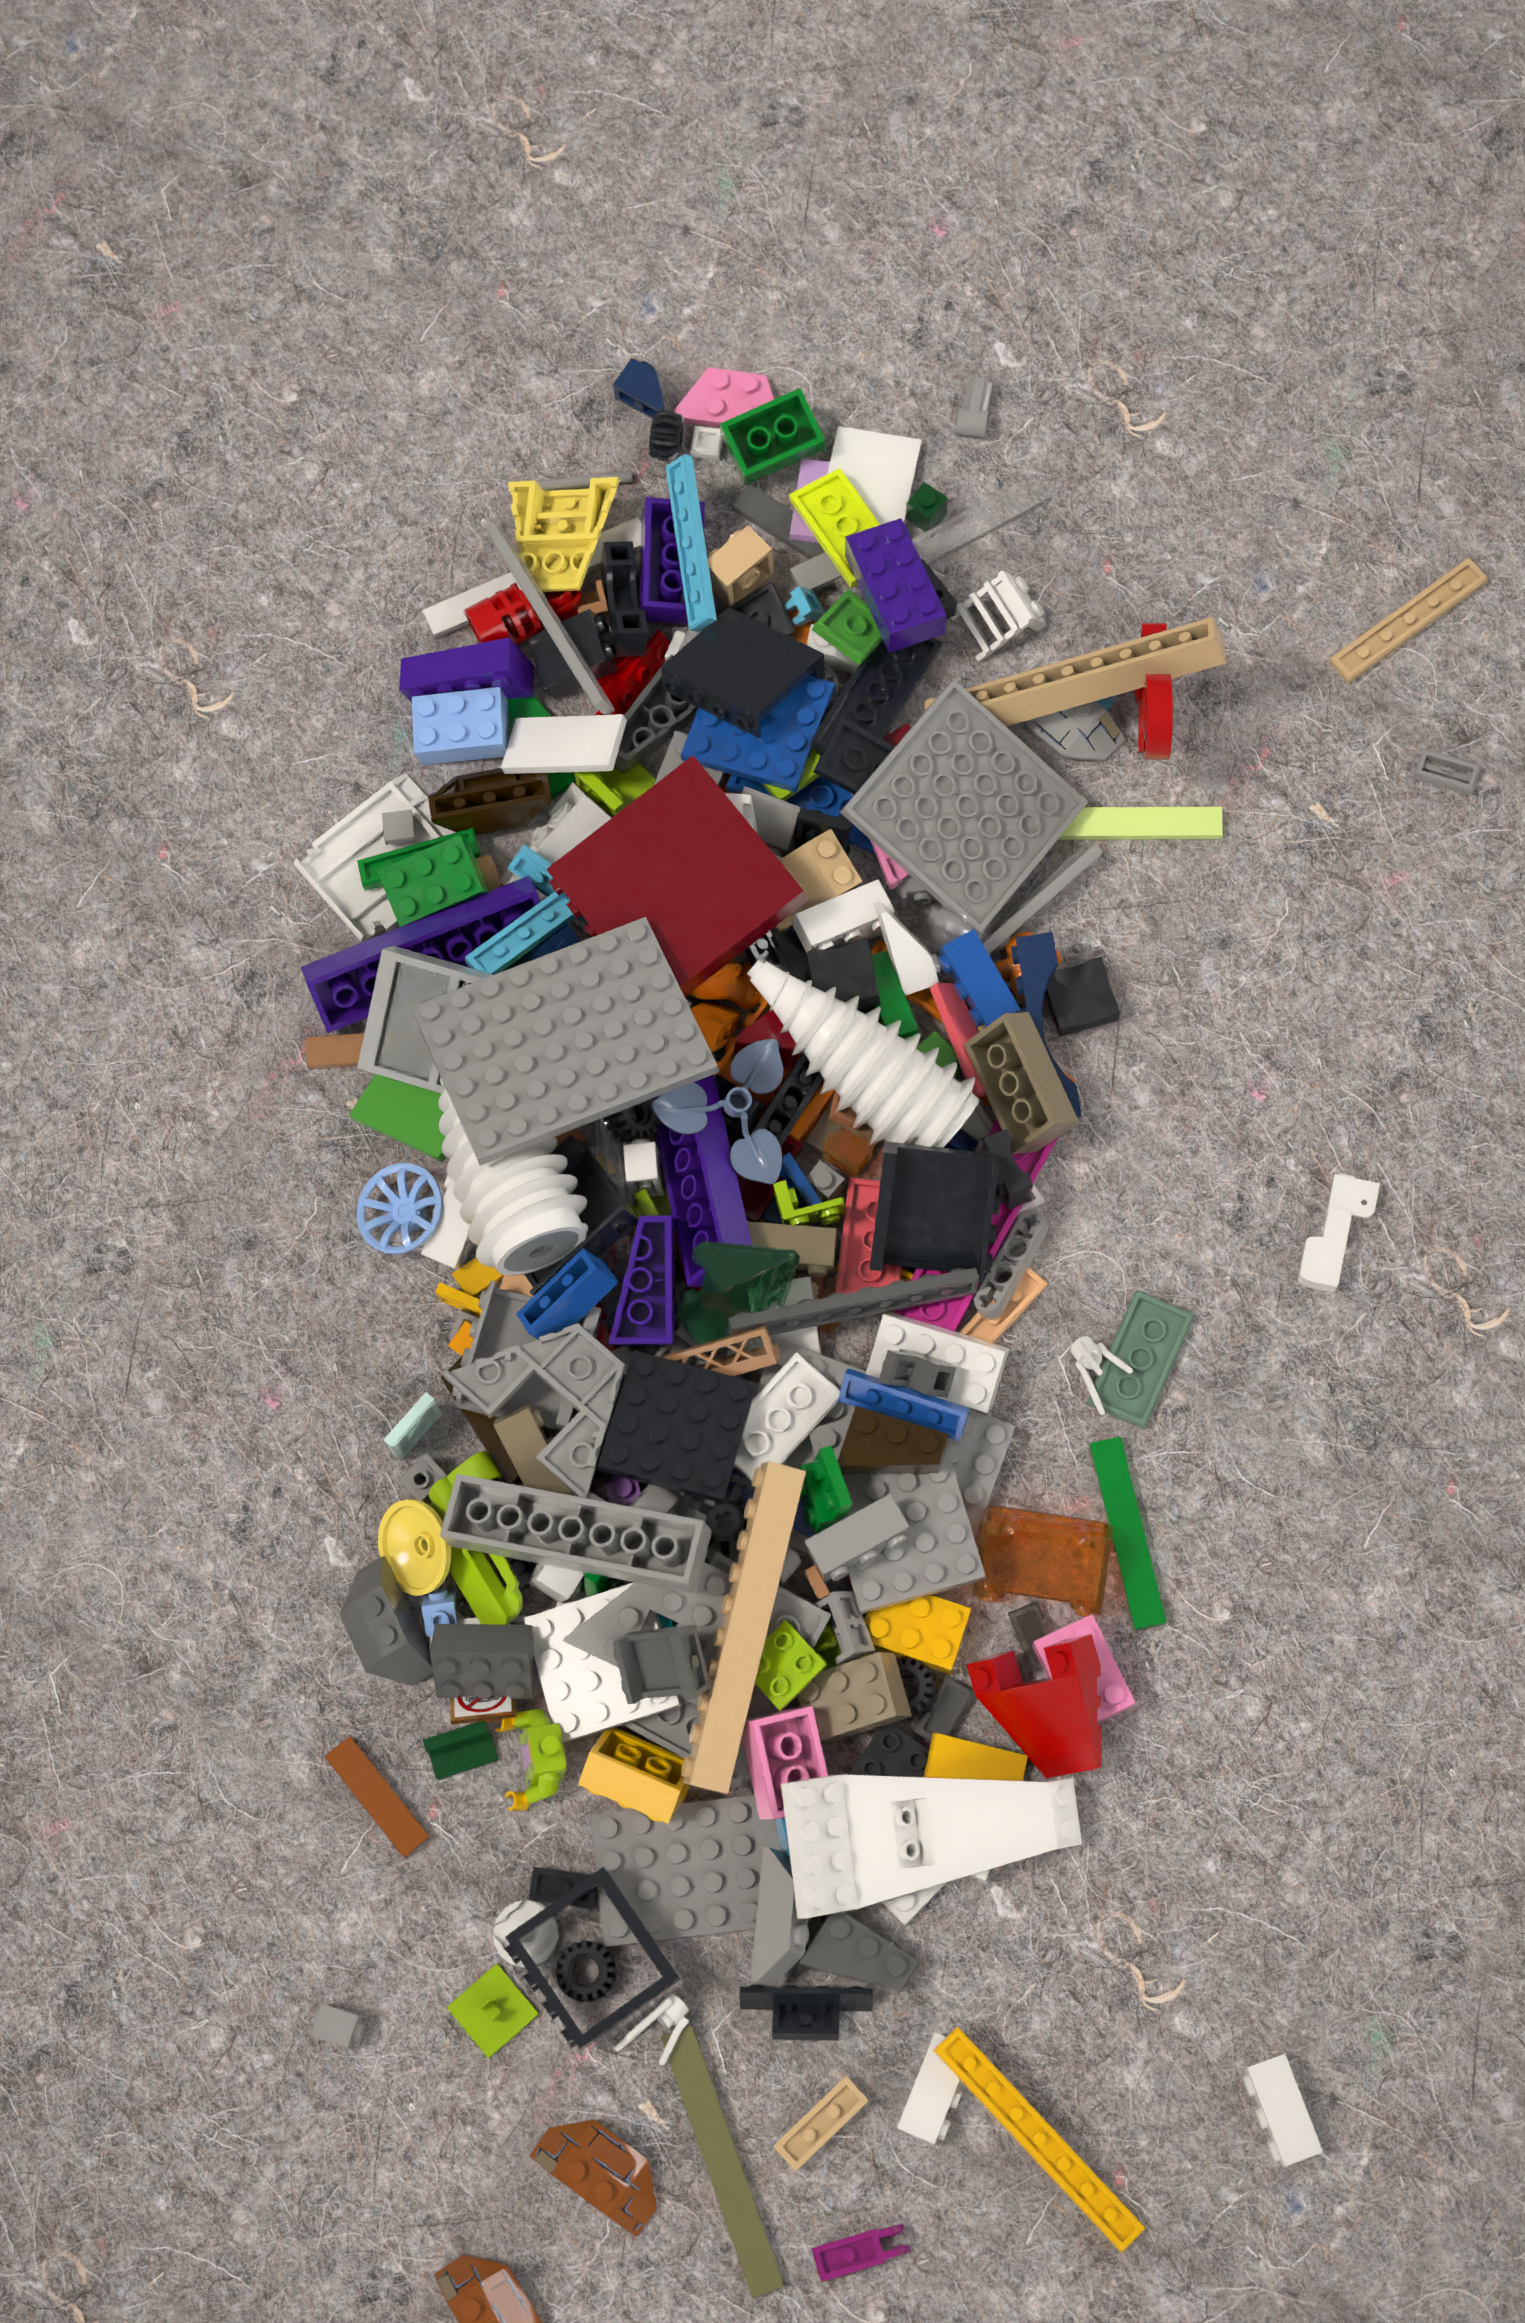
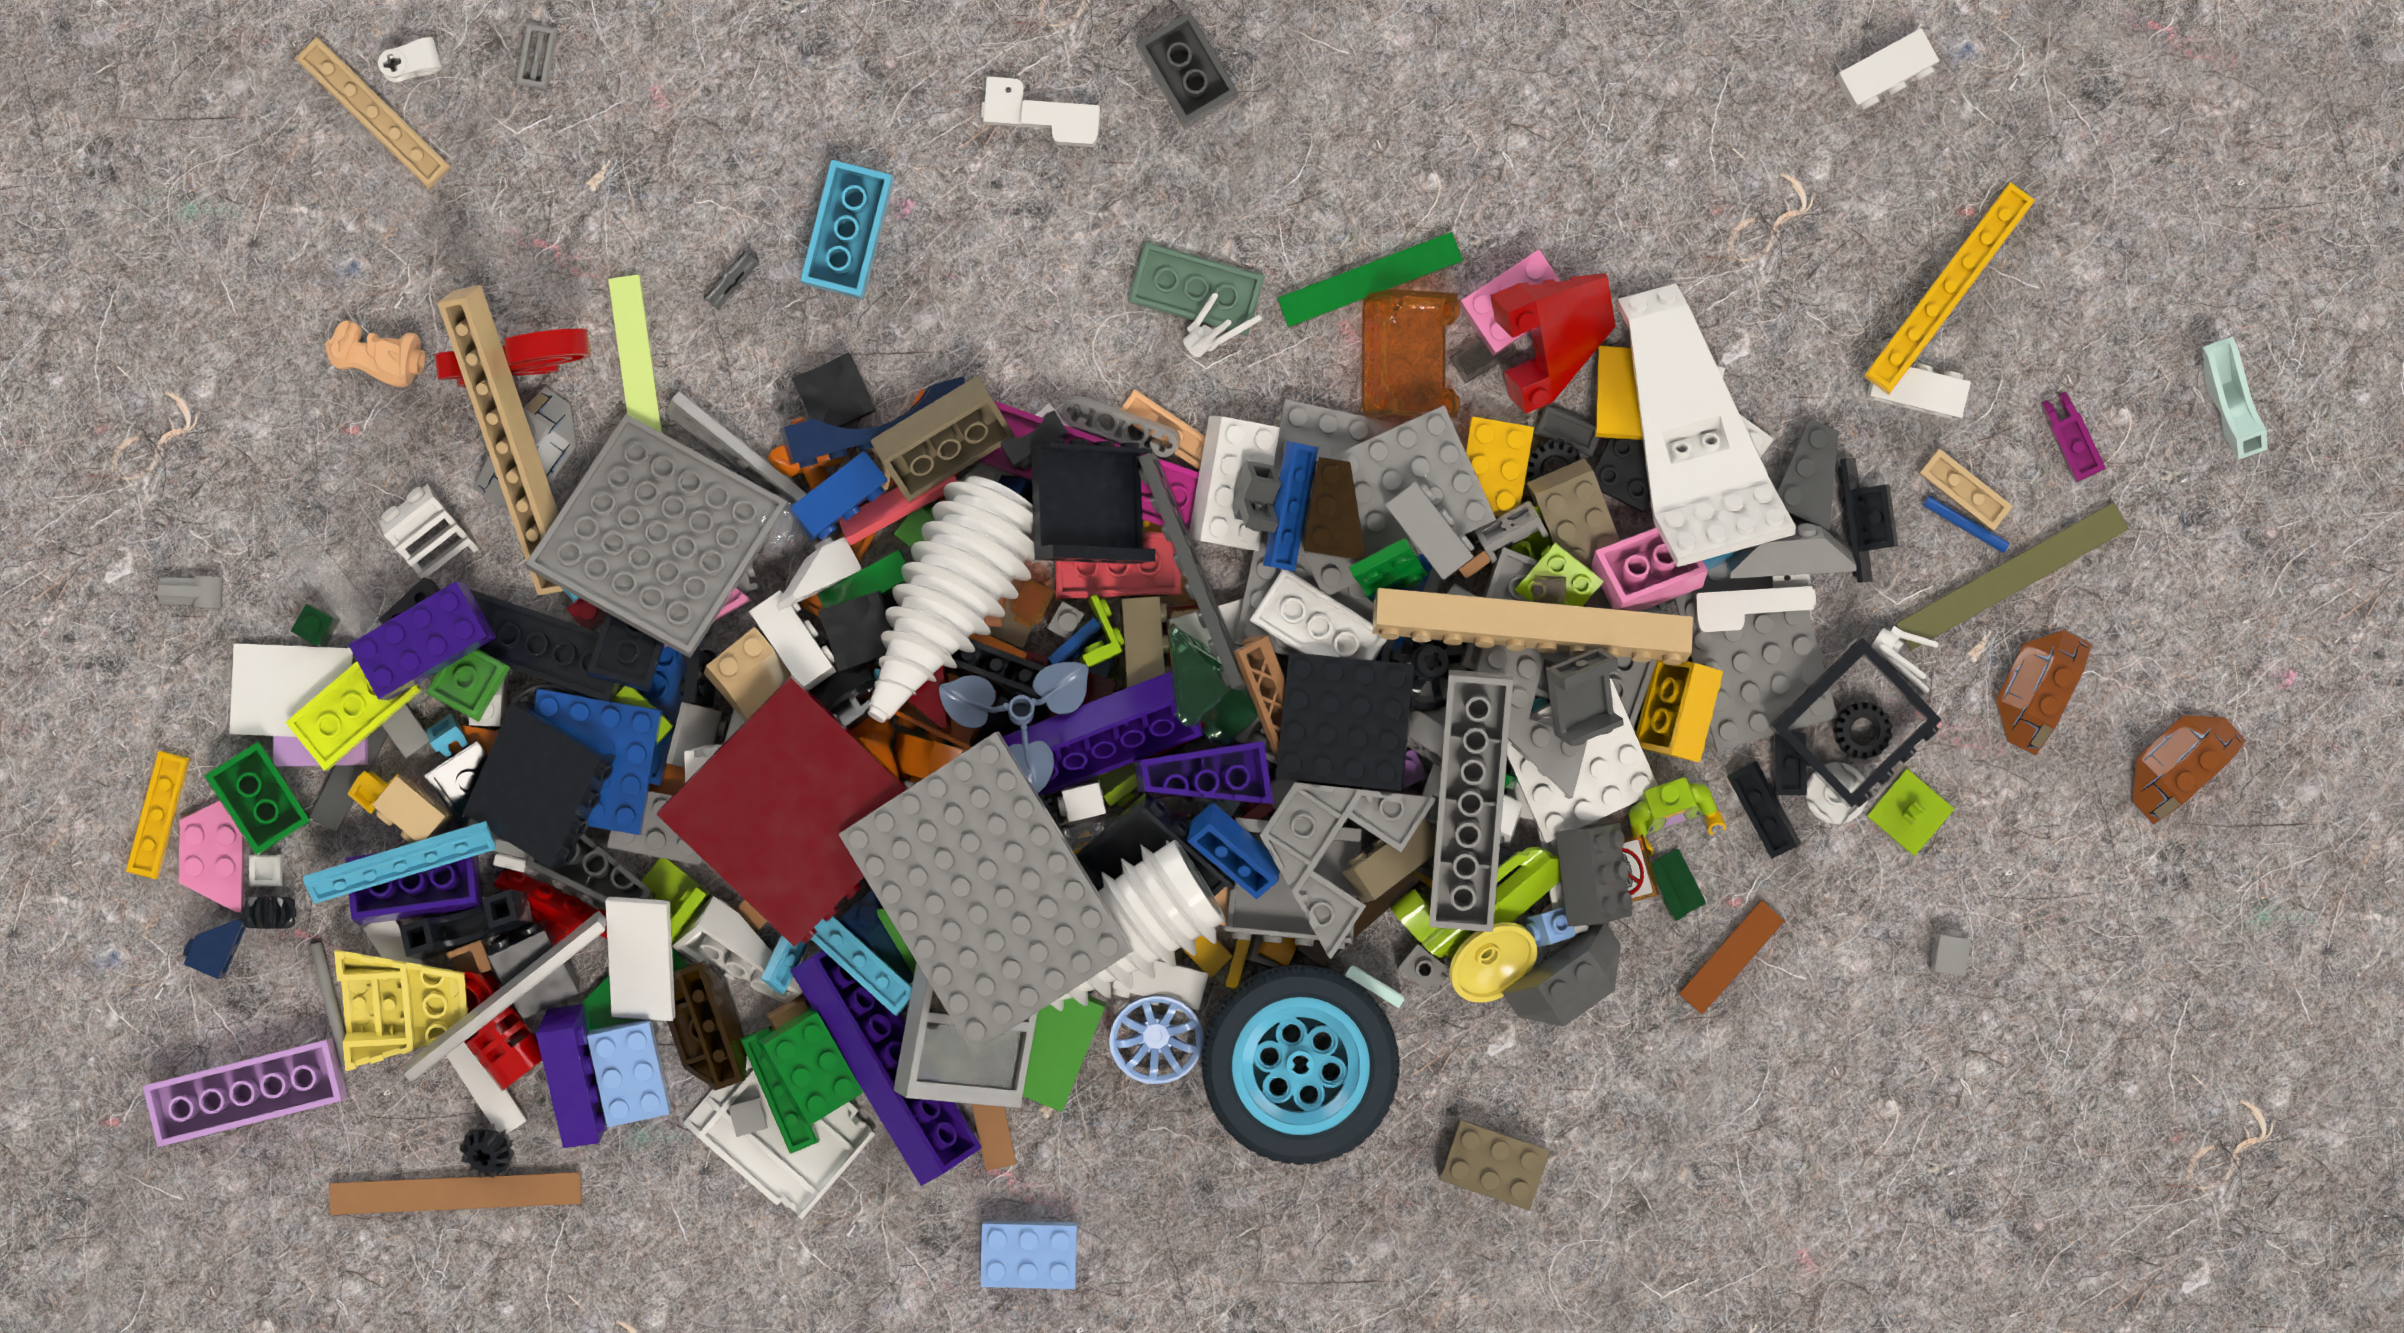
camera: 105 degrees left, 15 degrees up
none -> yellow tile [125,751,191,880]
none -> lavender brick [143,1038,348,1147]
none -> light nougat animal [325,320,425,387]
none -> medium nougat tile [329,1172,582,1215]
none -> yellow panel [348,771,400,814]
none -> white piece [378,37,442,83]
none -> black gear [459,1124,515,1178]
none -> dark grey pin [703,250,759,311]
none -> medium azure brick [800,159,895,300]
none -> light blue brick [980,1220,1078,1289]
none -> dark grey brick [1136,12,1238,130]
none -> wheel [1202,963,1400,1165]
none -> dark tan brick [1439,1118,1550,1211]
none -> tile [1533,575,1566,605]
none -> white piece [1694,574,1816,633]
none -> black plate [1727,761,1801,859]
none -> blue bar [1923,496,2010,553]

